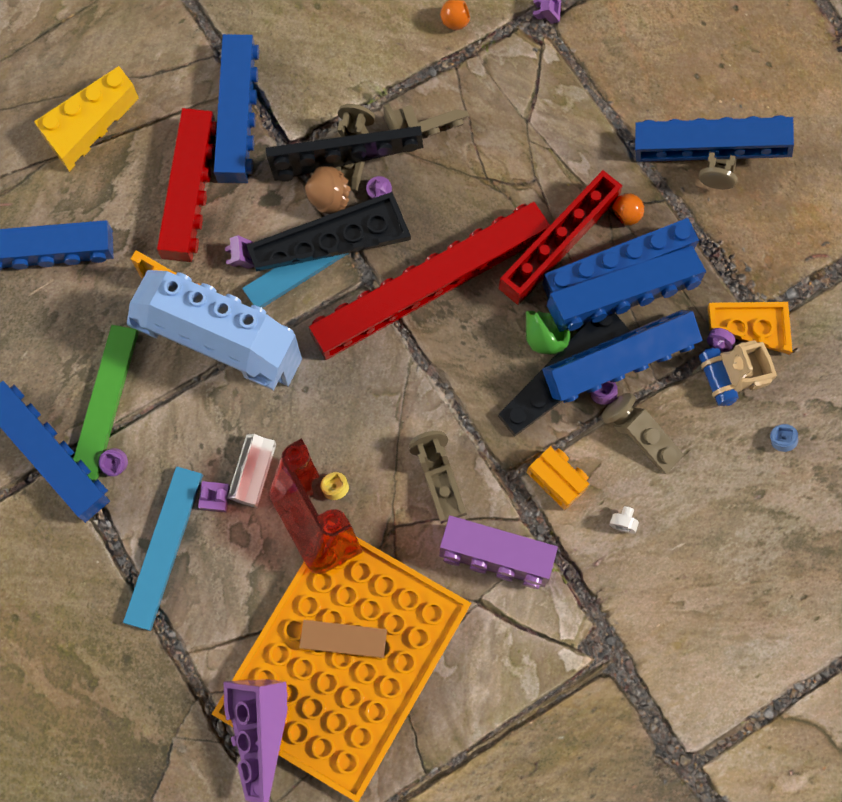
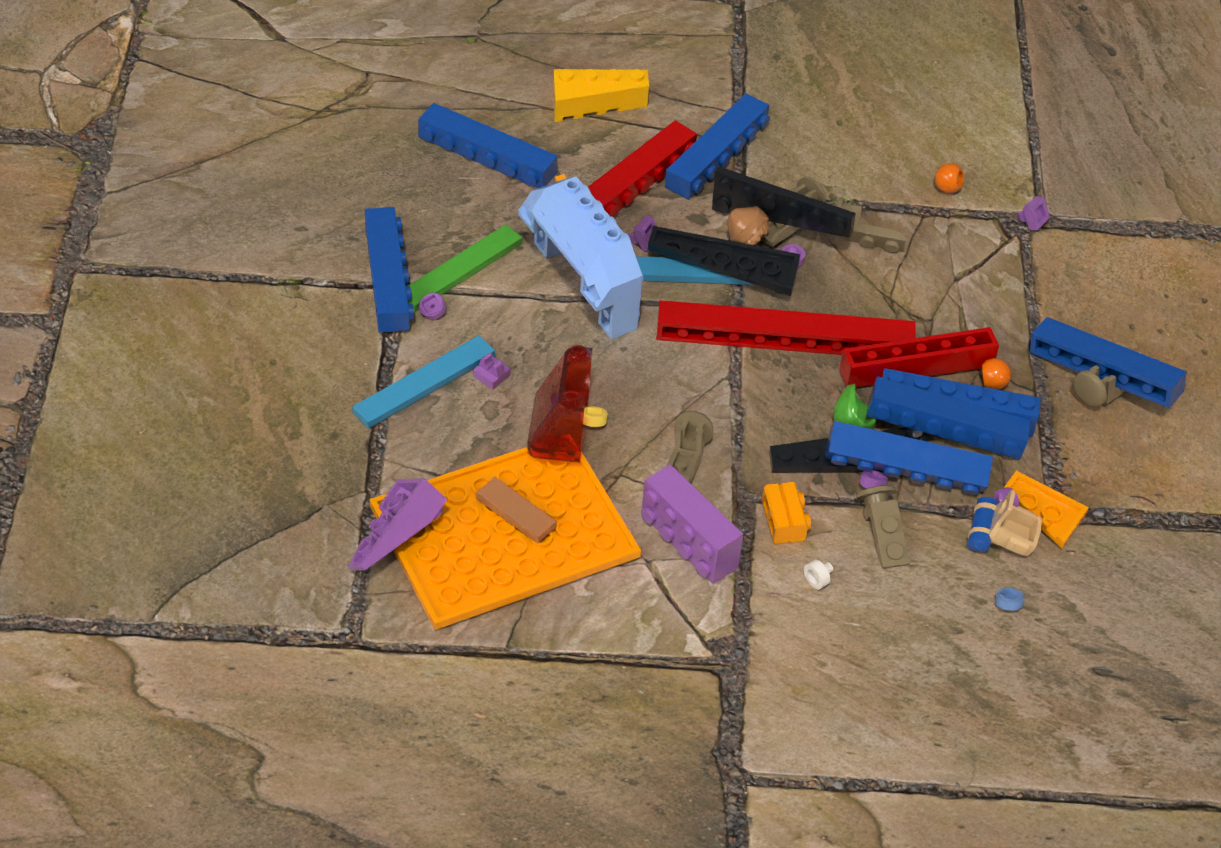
camera: 30 degrees right, 25 degrees down
piece [227,434,276,508] -> none

